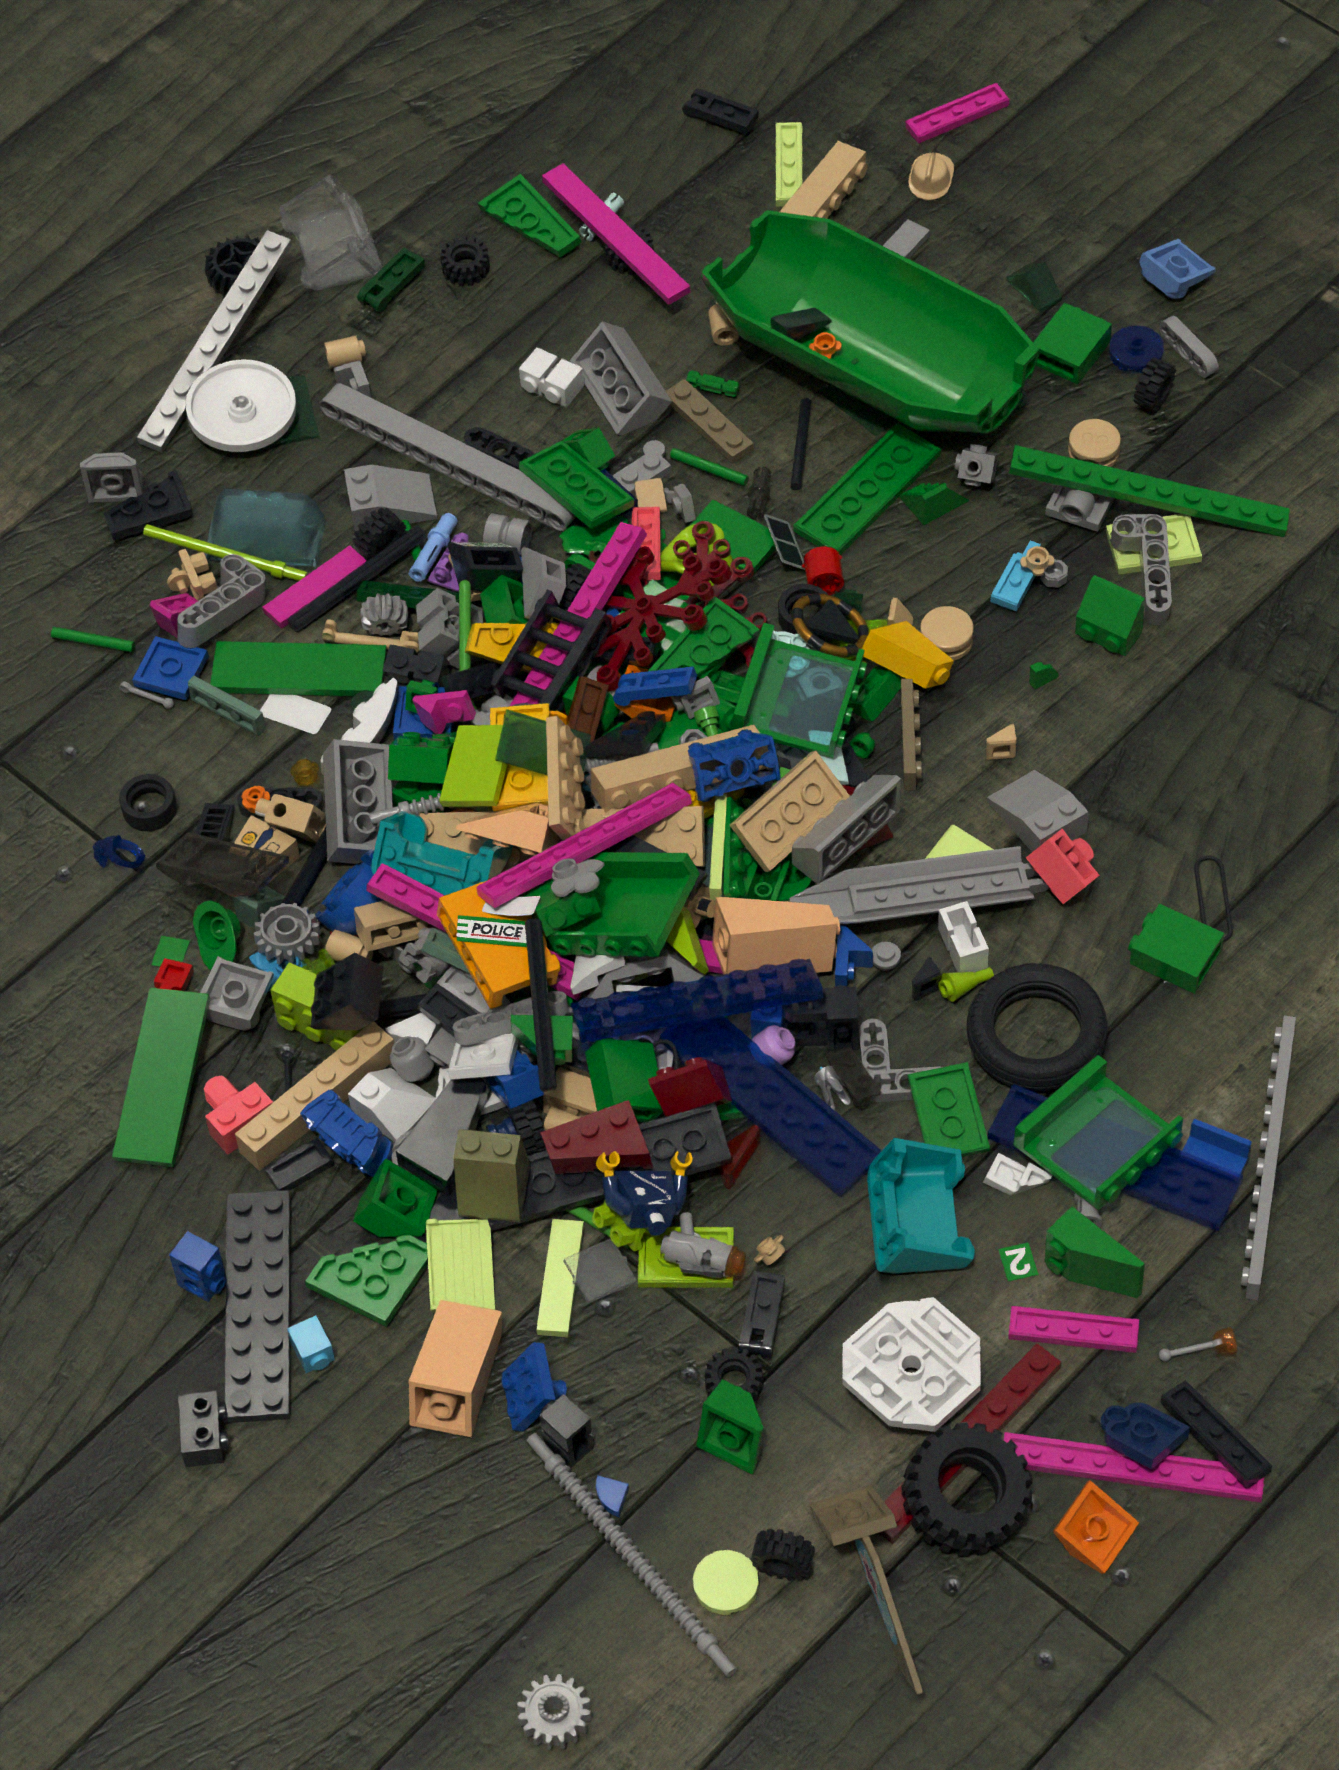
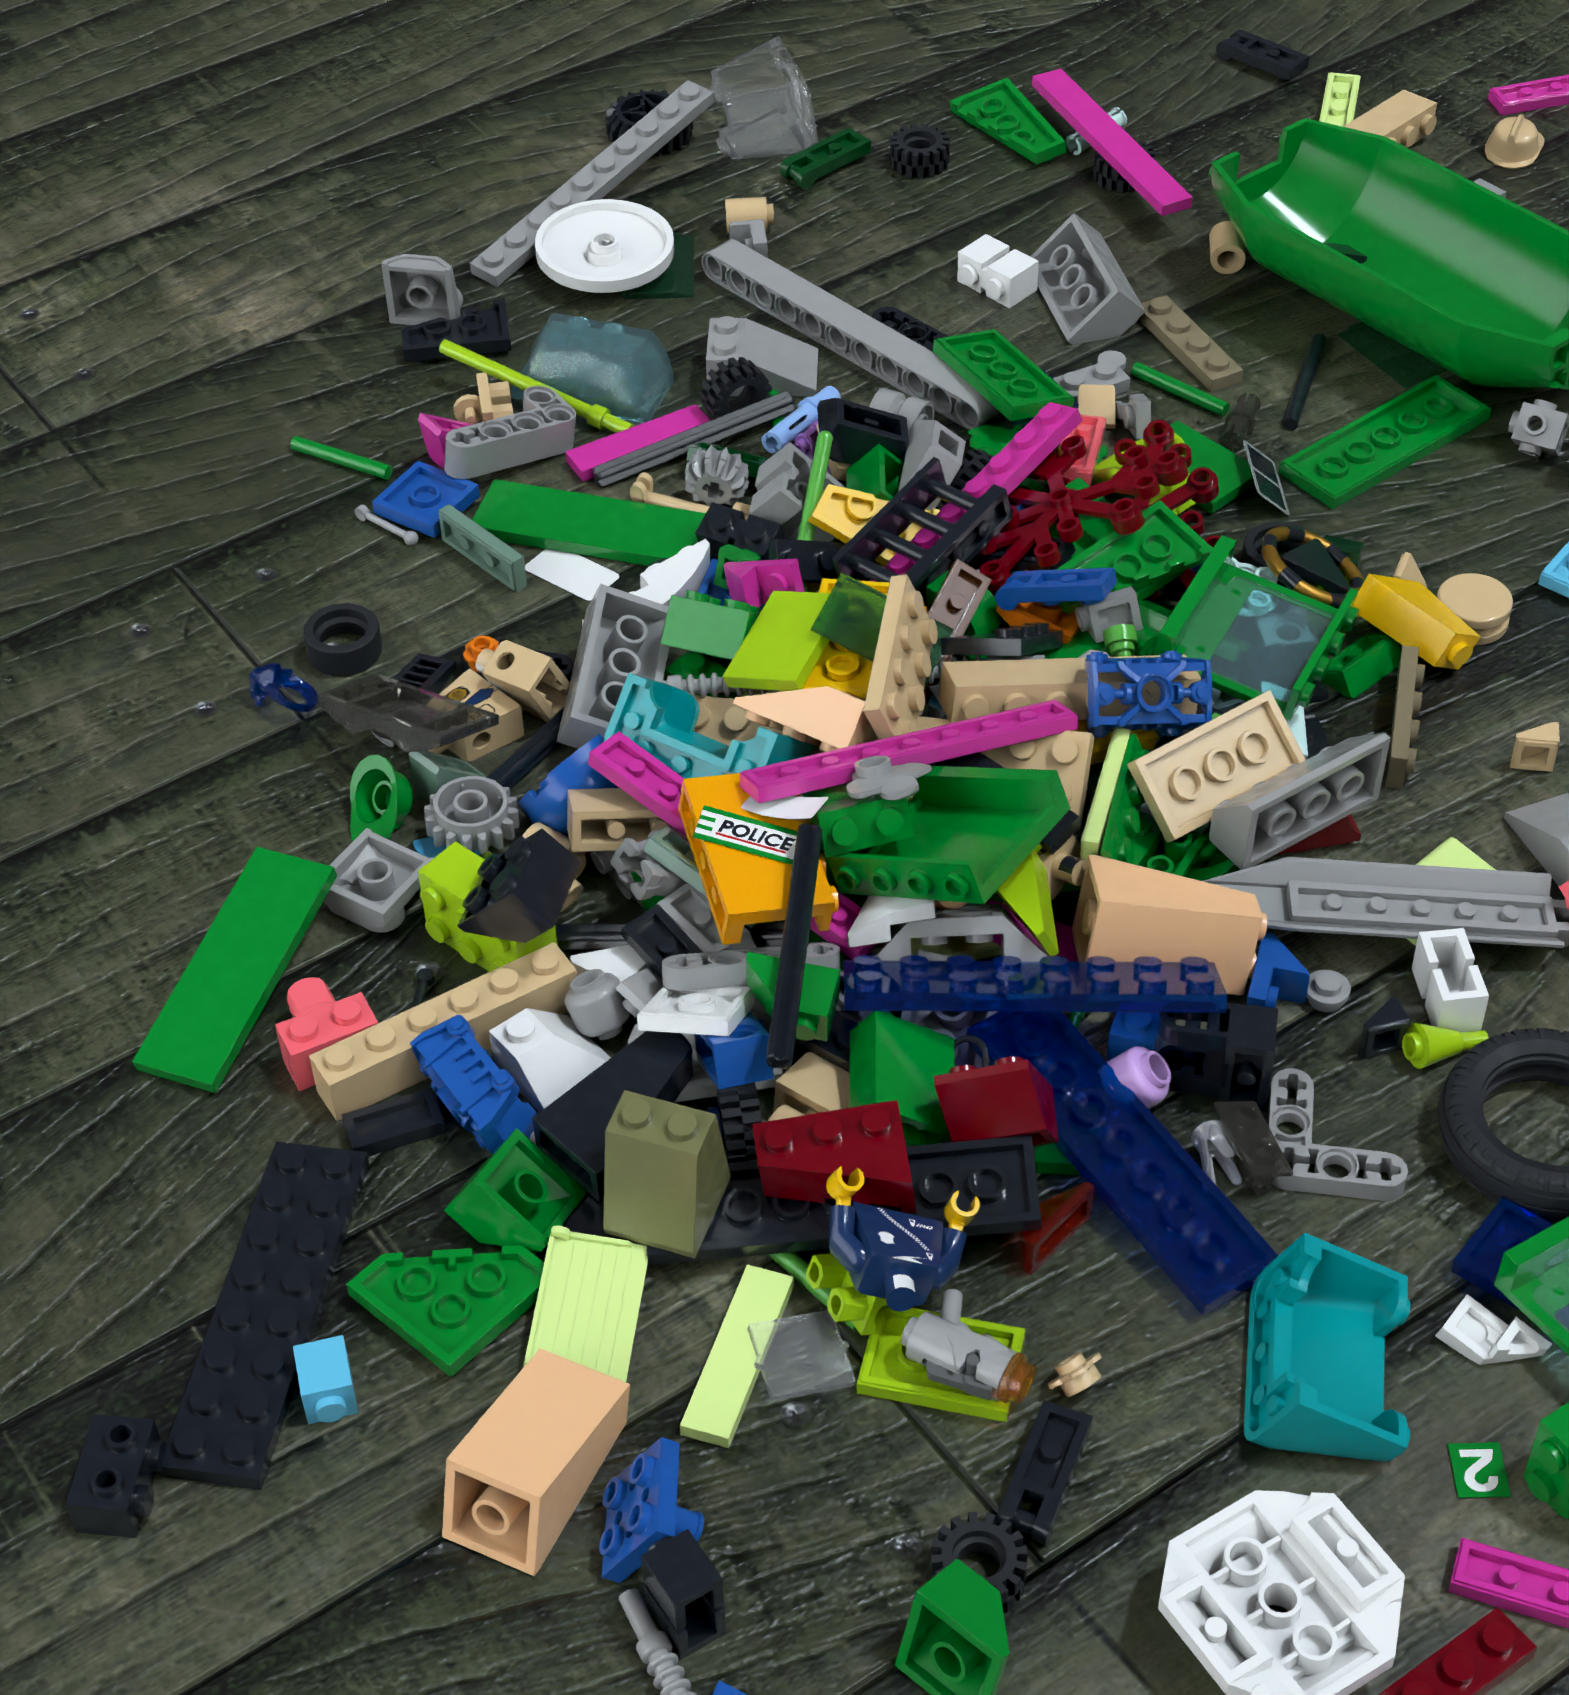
camera: 10 degrees right, 10 degrees down
green sticker [151,936,190,967] -> none
red plate [154,958,194,991] -> none
blue brick [169,1231,226,1302] -> none
clear yellow plate [290,759,319,786] -> none
green slope [562,427,615,471] -> none
green axle [686,370,740,397] -> none
red piece [802,546,844,595] -> none
green hinge [850,732,876,758] -> none
green slope [899,483,970,525] -> none
green tile [907,1062,990,1157] -> none

